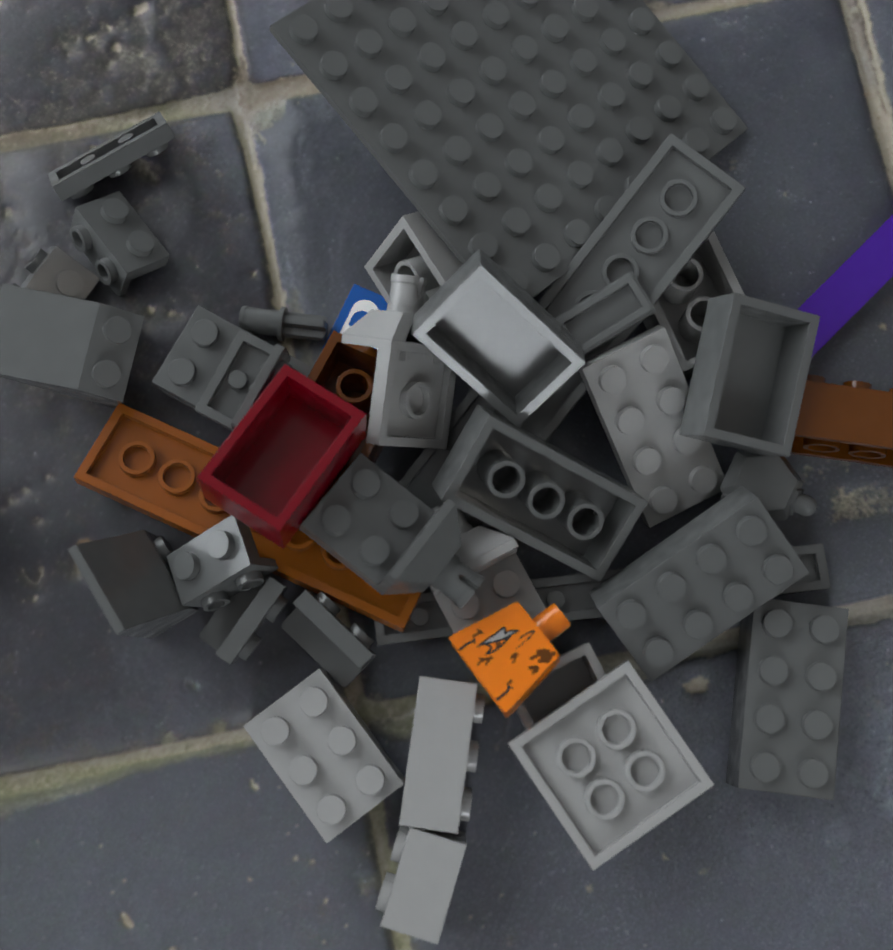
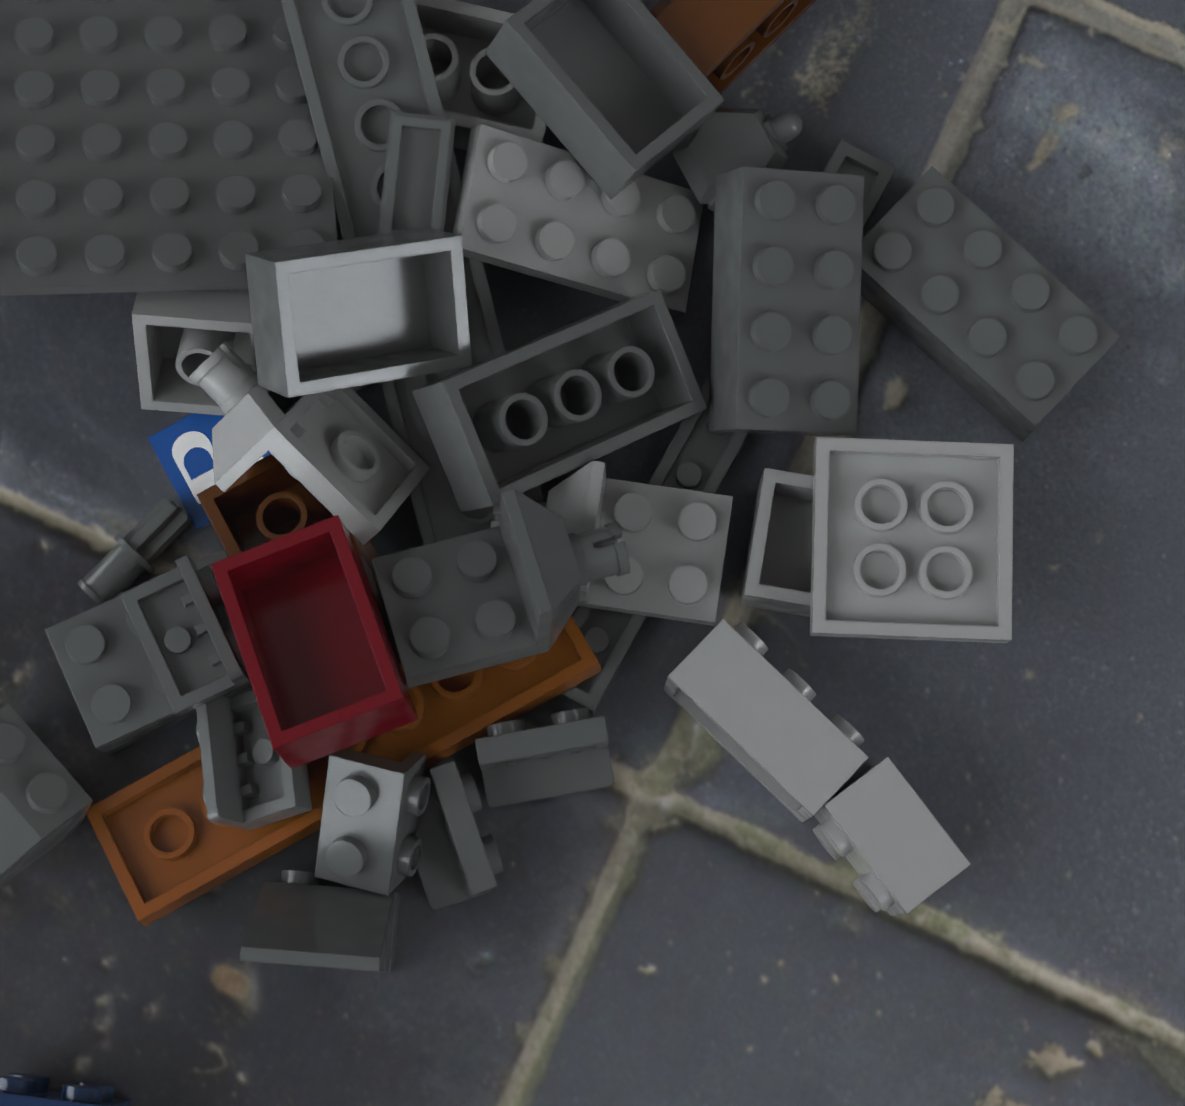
camera: 60 degrees left, 0 degrees up
light grey piece [243,668,405,843] -> none
orange torso [449,602,571,719] -> none
none -> dark grey bracket [196,690,312,830]

